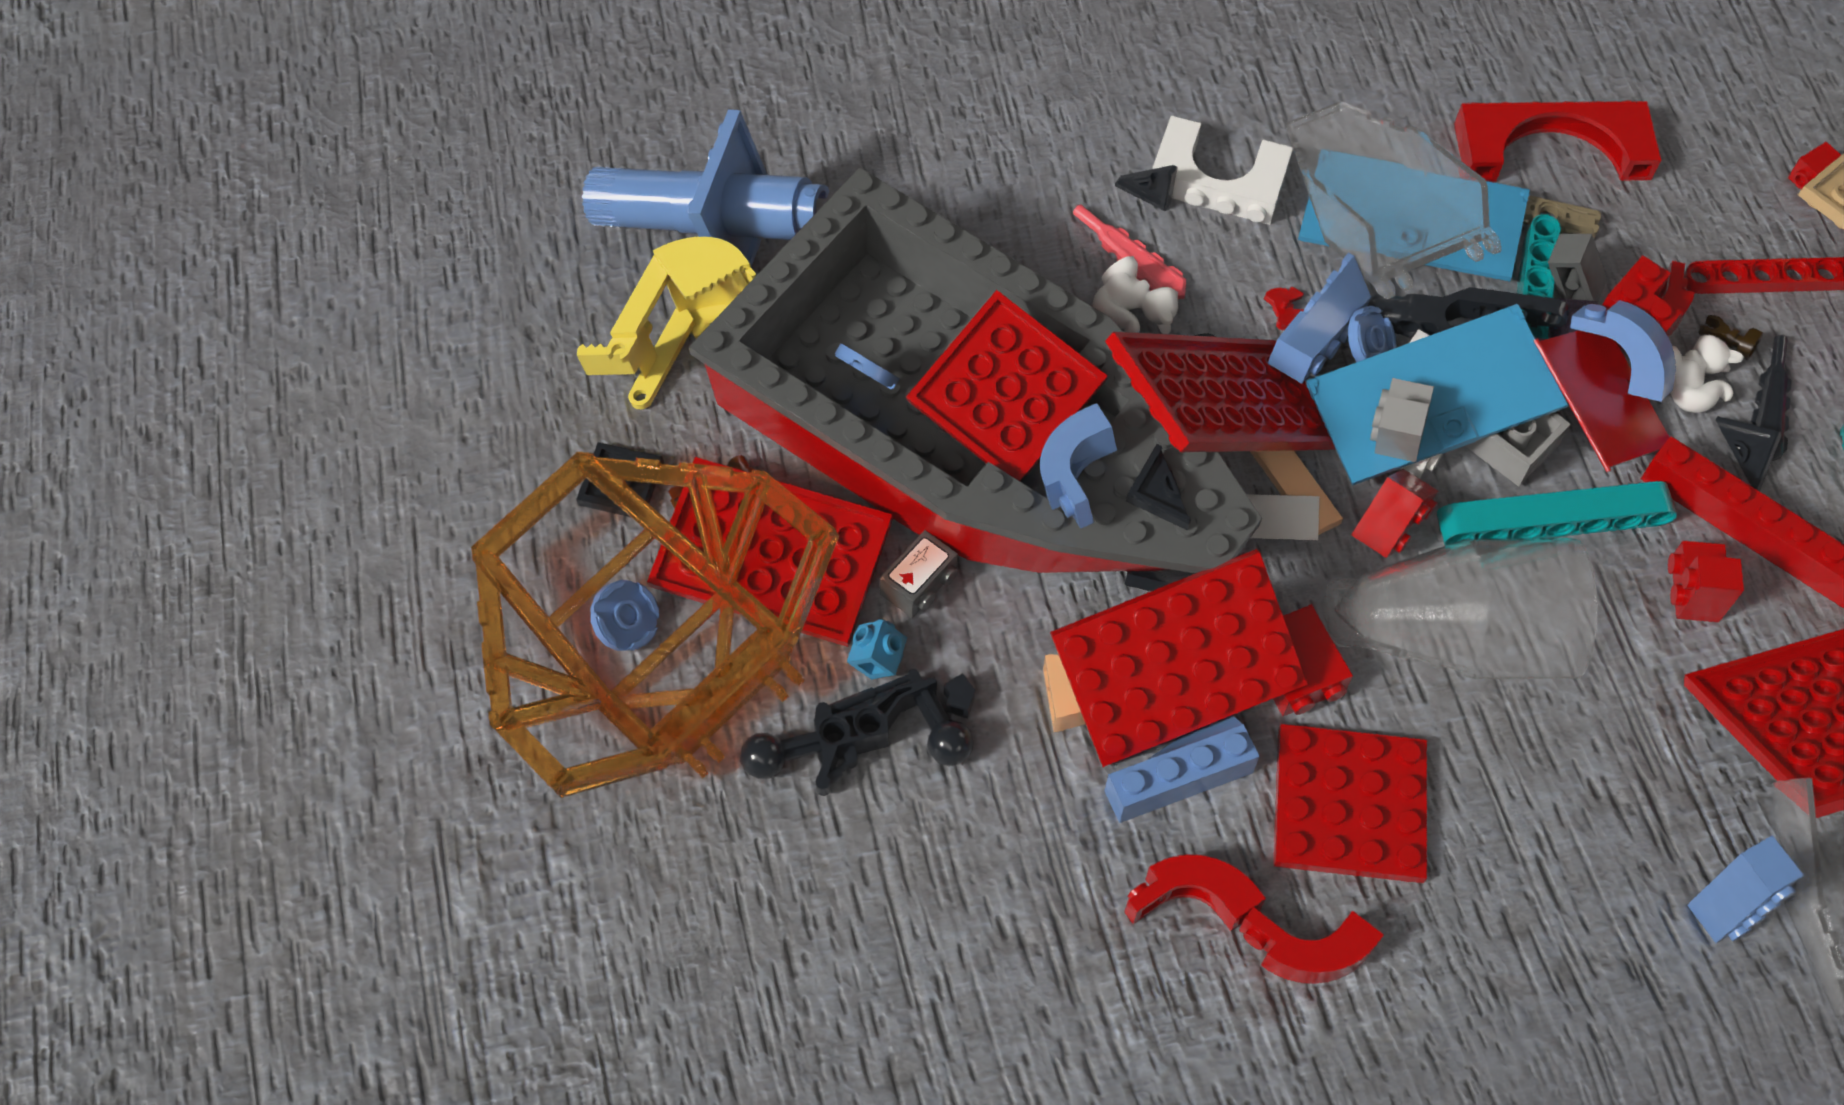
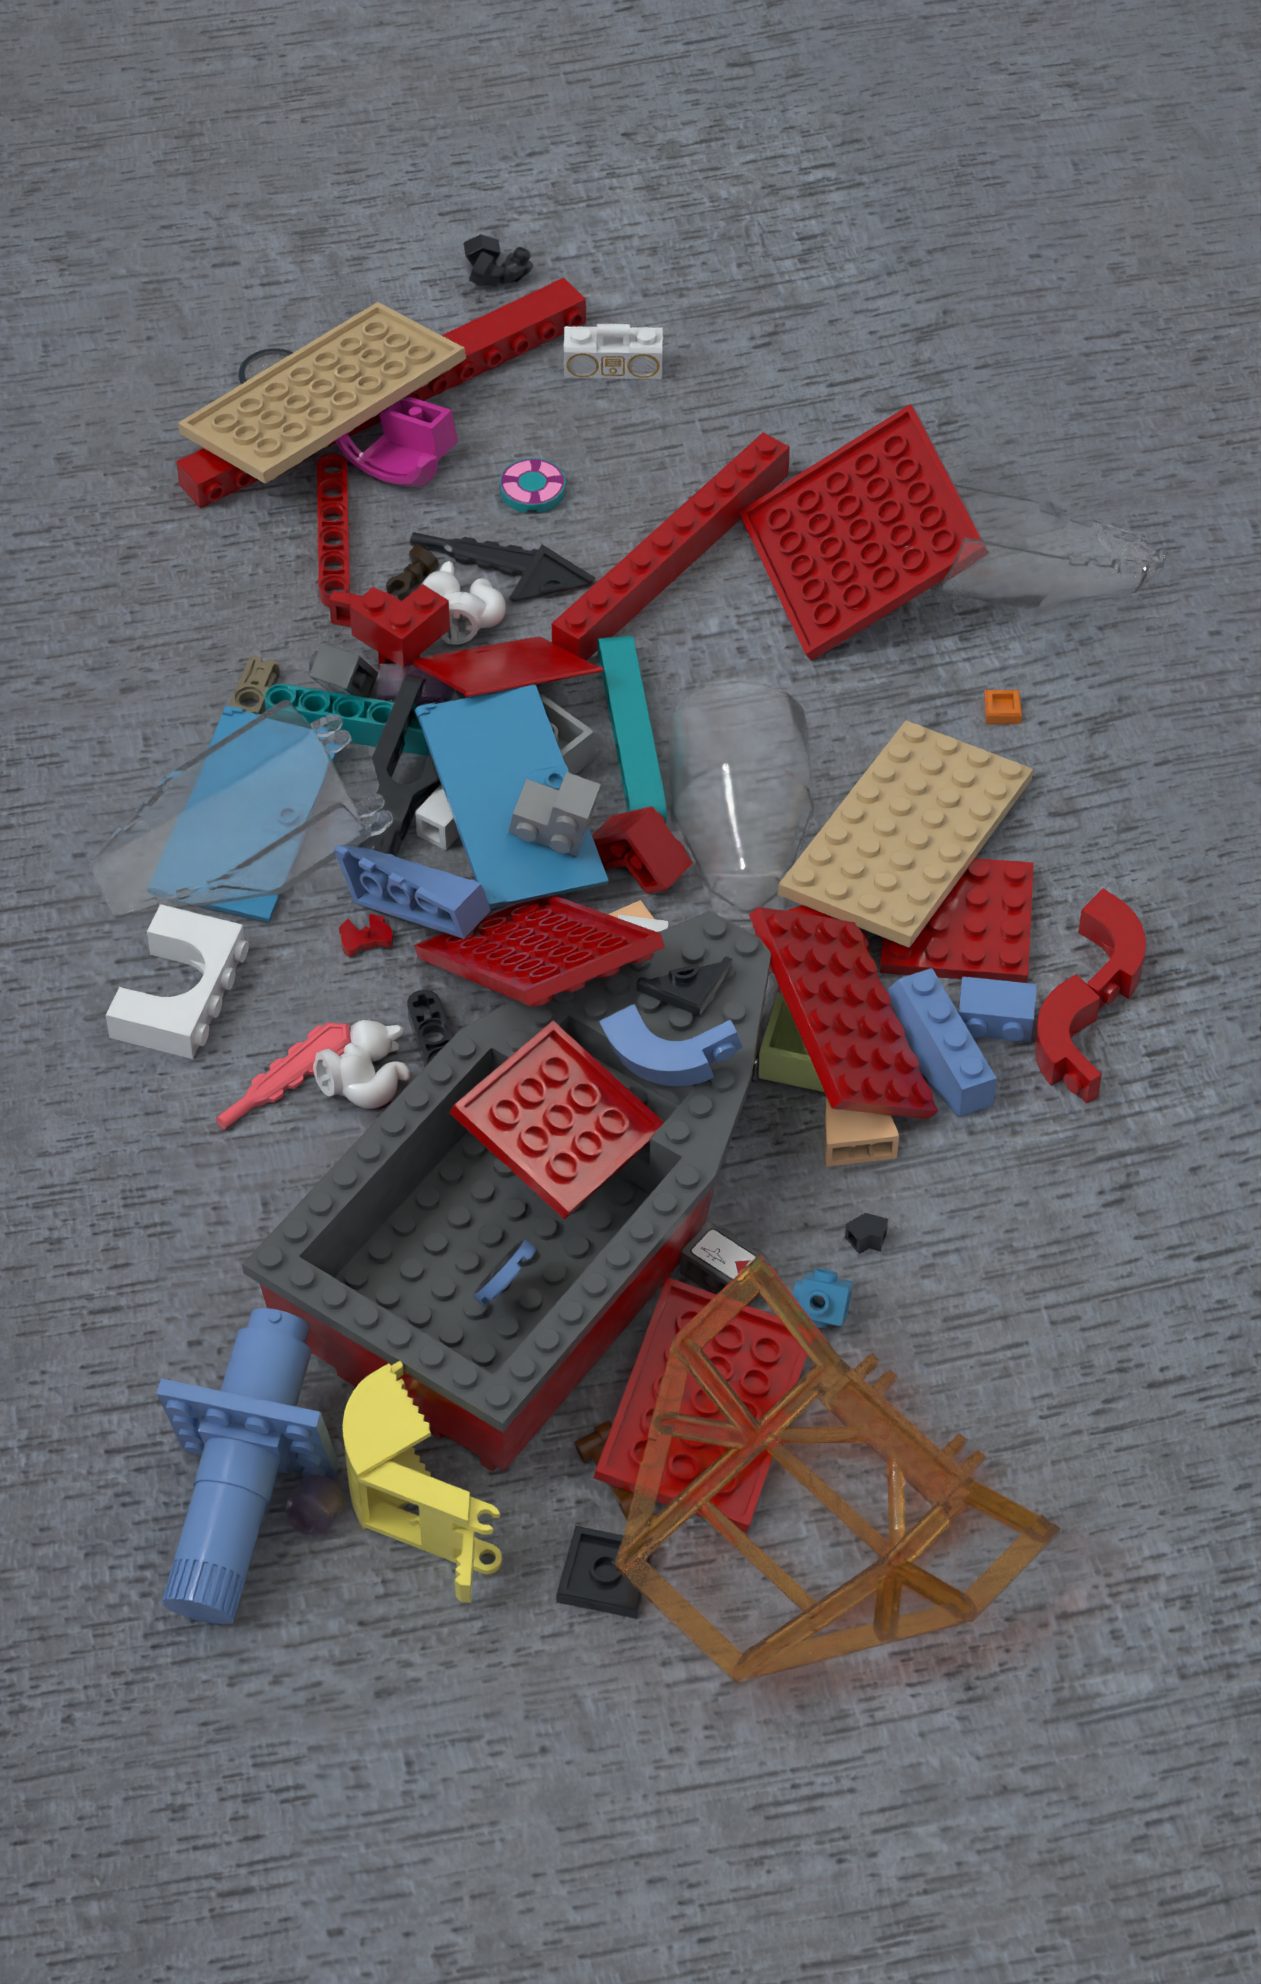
camera: 90 degrees left, 10 degrees down
medium blue tile [590,580,659,651] -> none
black piece [740,669,974,796] -> none
black tile [1115,165,1178,211] -> none
medium blue tile [1348,306,1397,362] -> none
red arch [1454,101,1661,182] -> none
medium blue arch [1570,300,1676,402] -> none
red brick [1668,541,1744,622] -> none
medium blue wedge [1687,835,1804,943] -> none
none -> tan plate [777,720,1033,948]
none -> medium blue brick [958,977,1037,1042]
none -> orange tile [984,690,1022,724]

